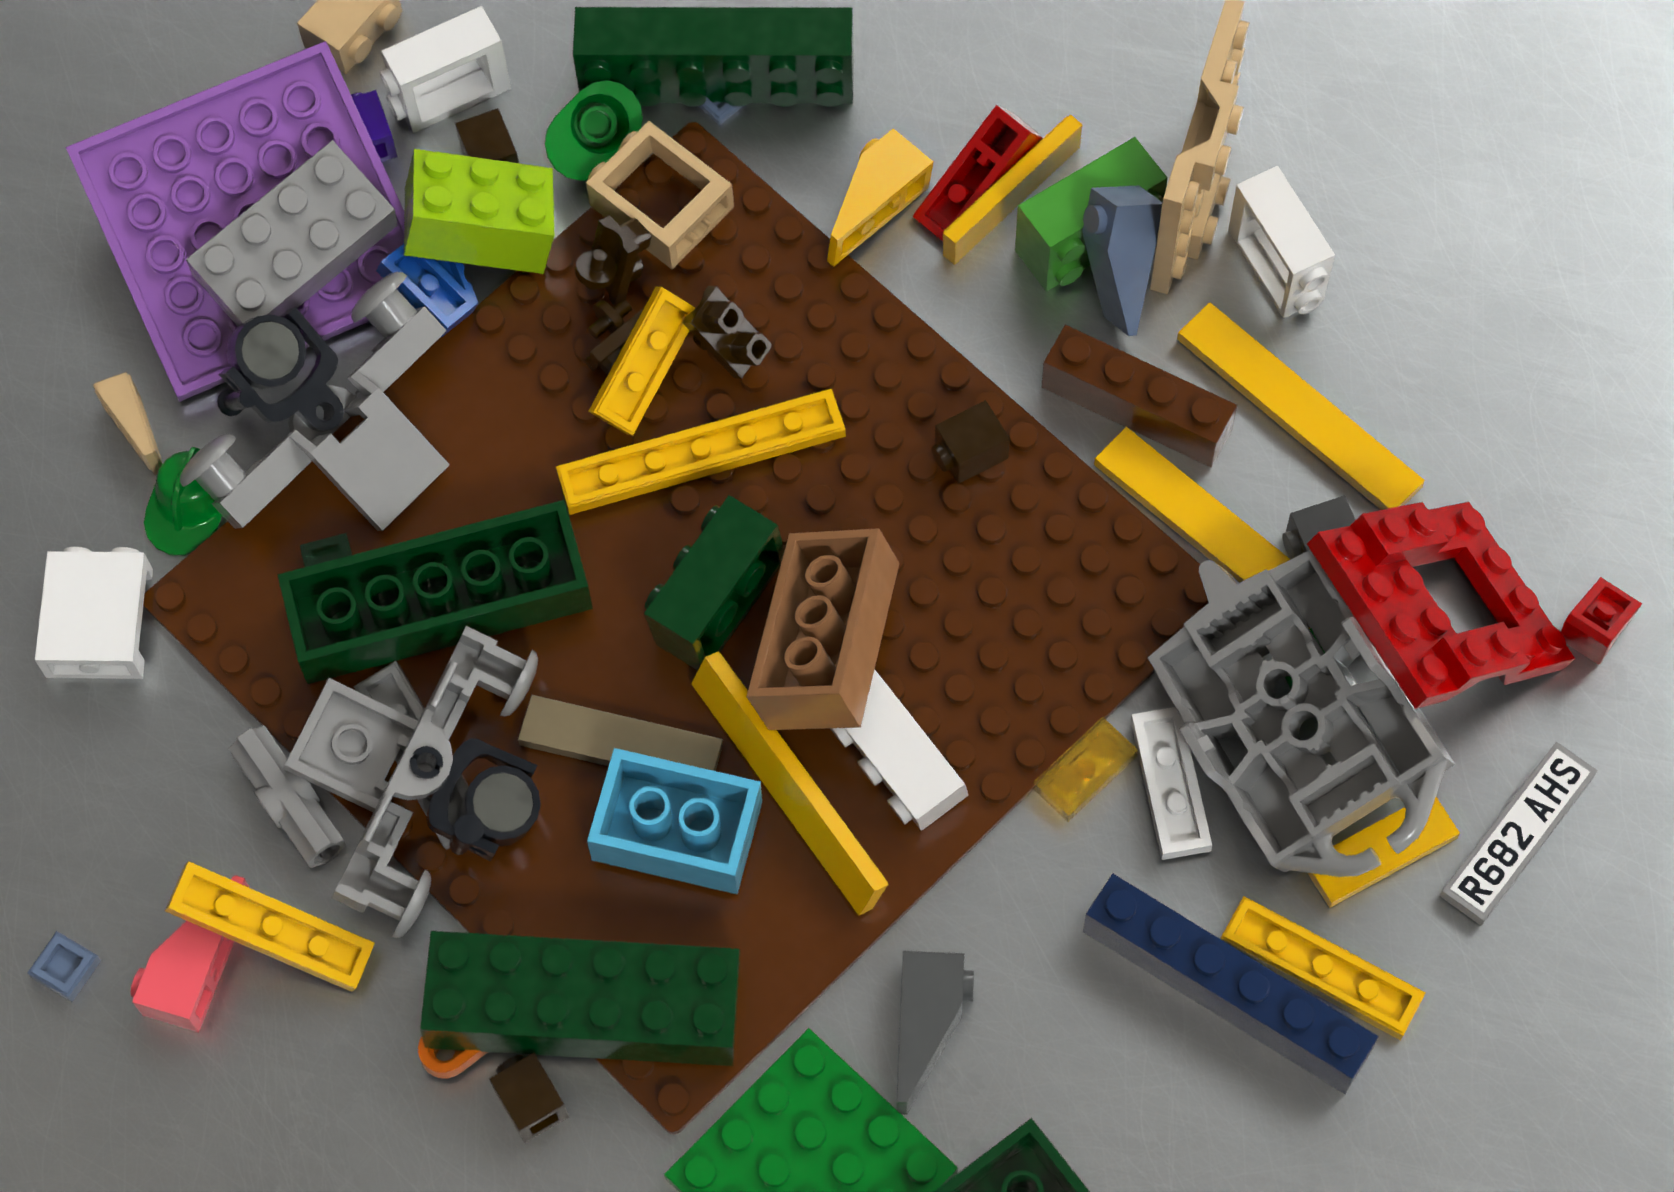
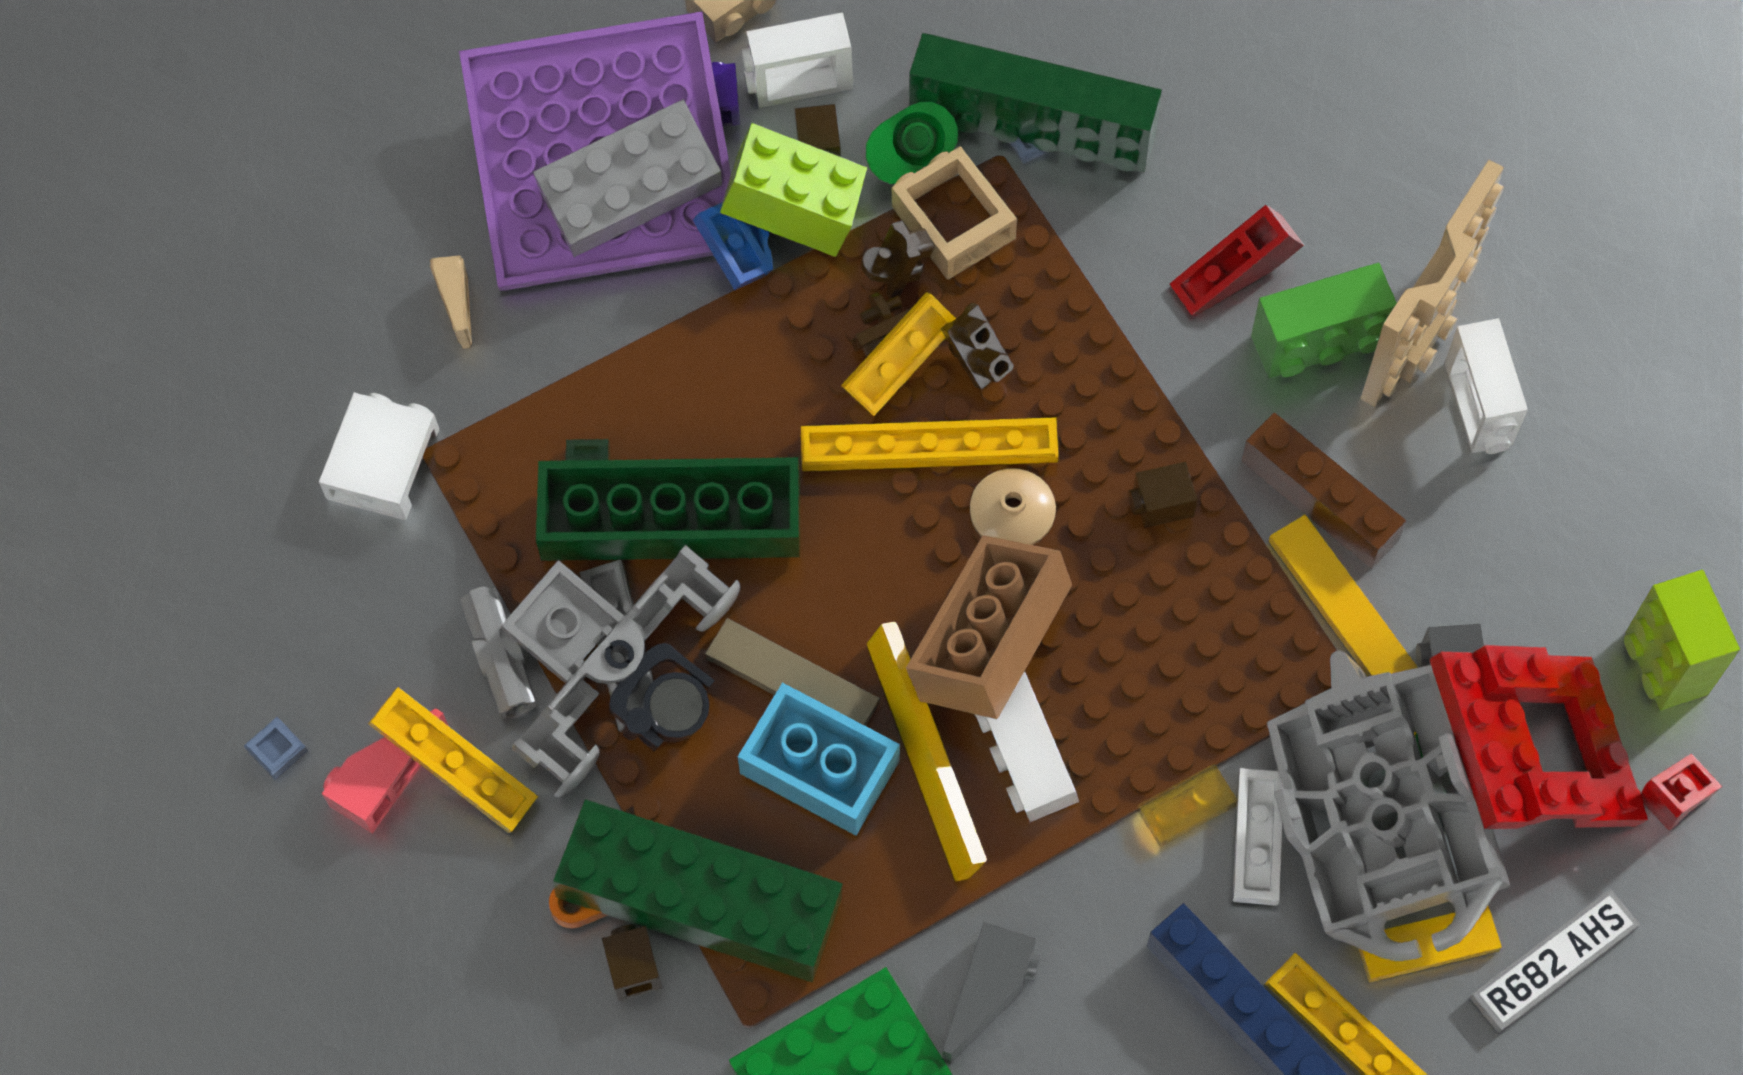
camera: 15 degrees right, 0 degrees up
green piece [144,447,222,556] -> none
light grey piece [180,271,450,531] -> none
dark green brick [644,495,785,671] -> none
yellow slope [827,128,934,267] -> none
yellow tile [943,115,1082,265] -> none
sand blue slope [1082,185,1163,336] -> none
yellow tile [1177,302,1425,510] -> none
none -> tan dish [970,469,1056,545]
none -> lime brick [1624,569,1740,711]

